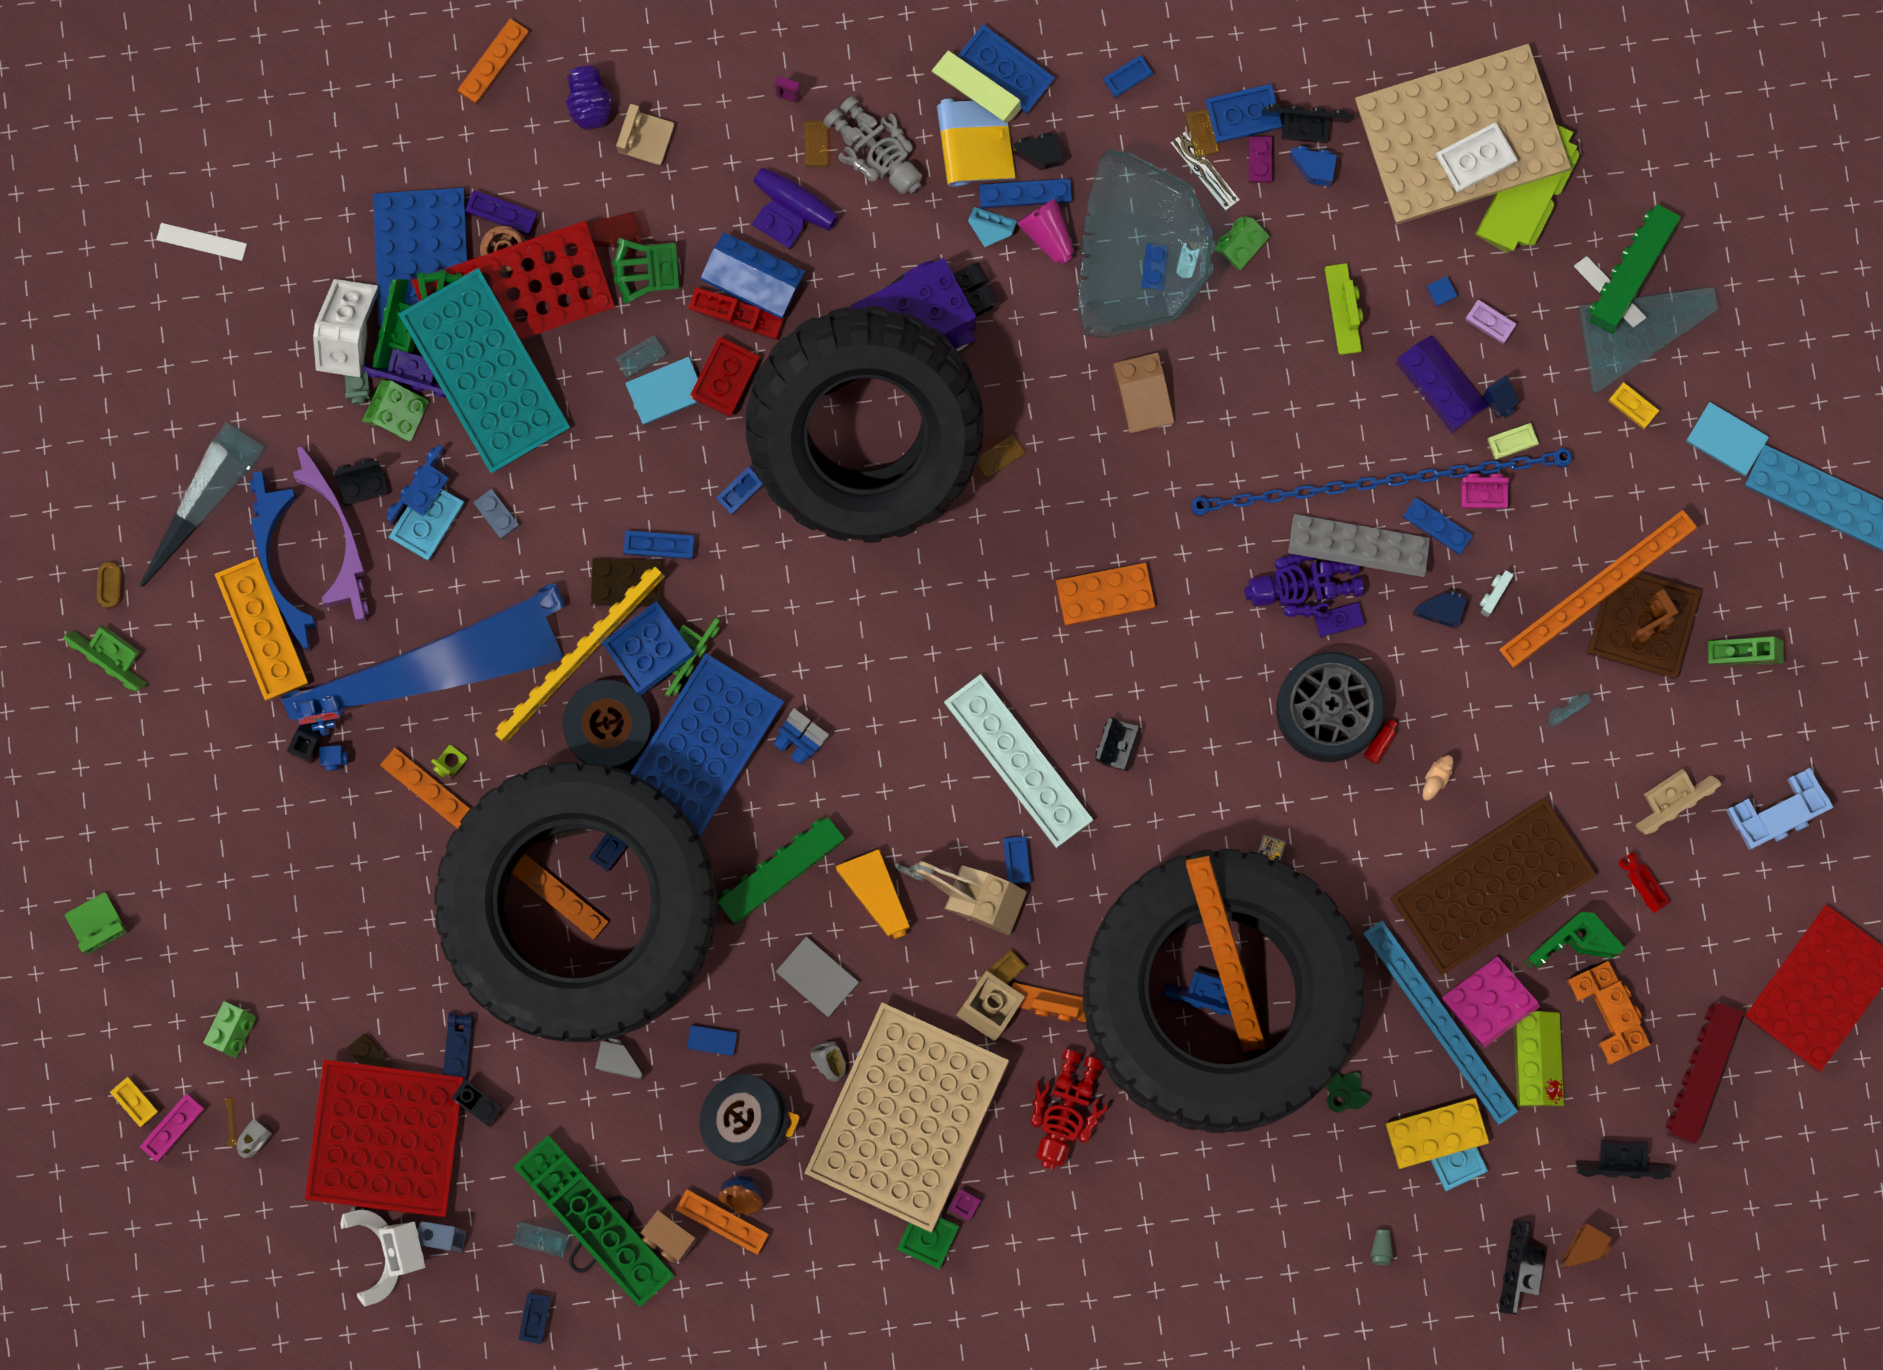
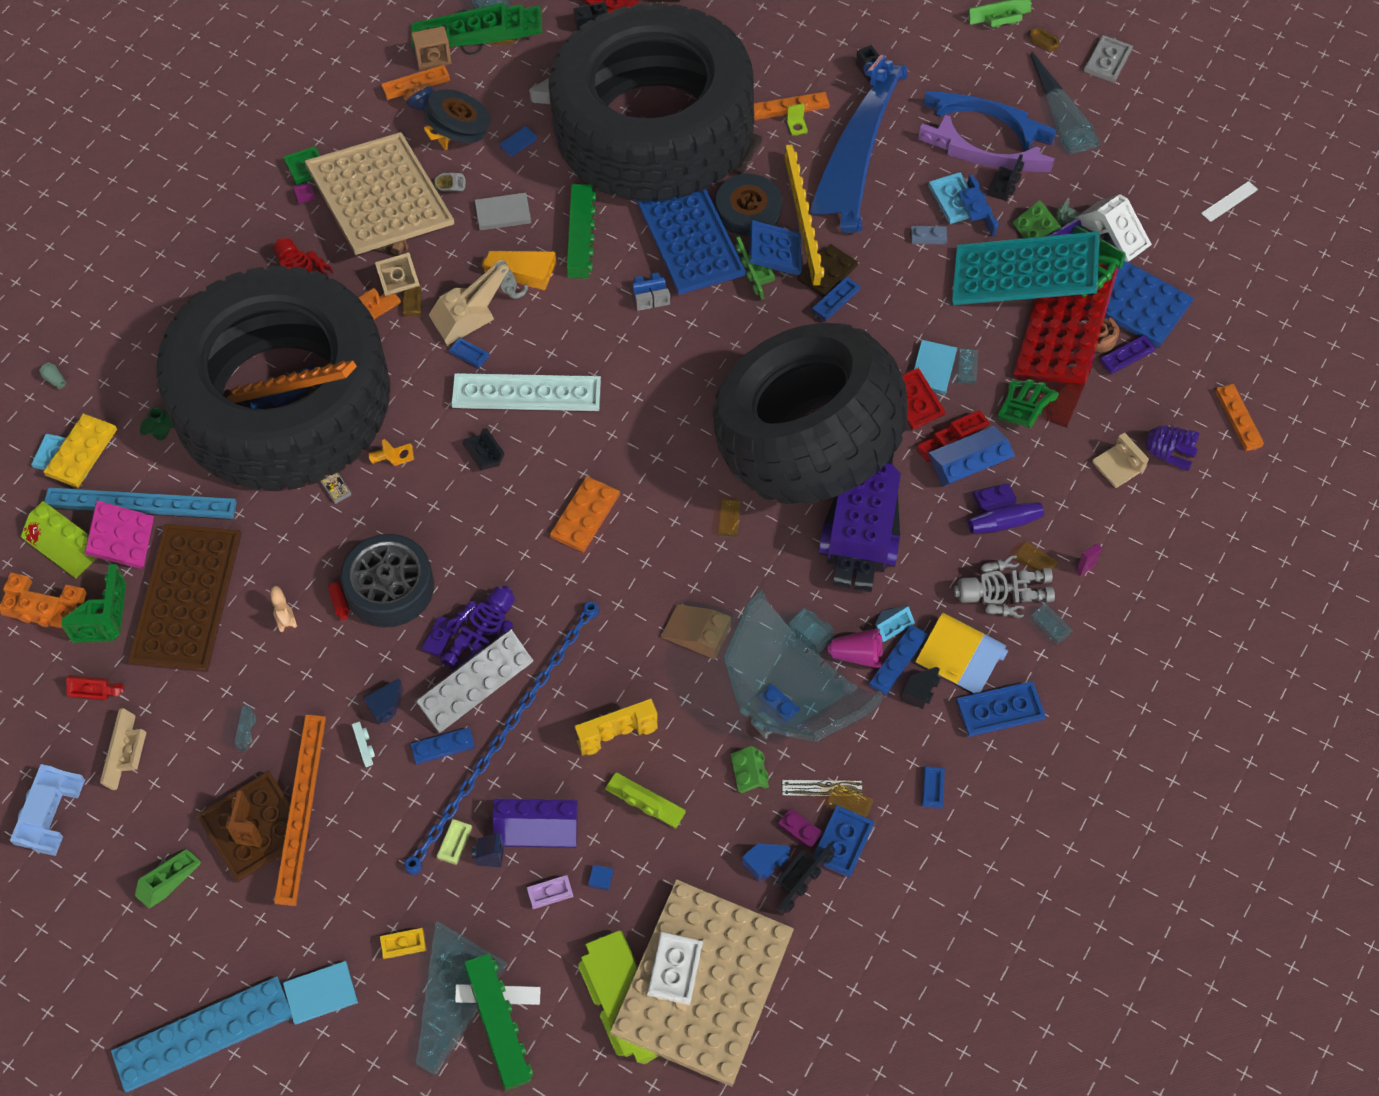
camera: 130 degrees right, 20 degrees down
light orange plate [215,557,309,702] -> none
blue plate [319,746,349,771] -> none
yellowish green brick [932,51,1021,123] -> none
dark pink bracket [1461,474,1509,509] -> none
none -> light orange bracket [369,439,414,466]
none -> yellow piece [575,699,658,756]
none -> clear light blue brick [788,608,834,655]
none -> clear light blue plate [1031,603,1073,645]
none -> light grey tile [1084,35,1133,83]

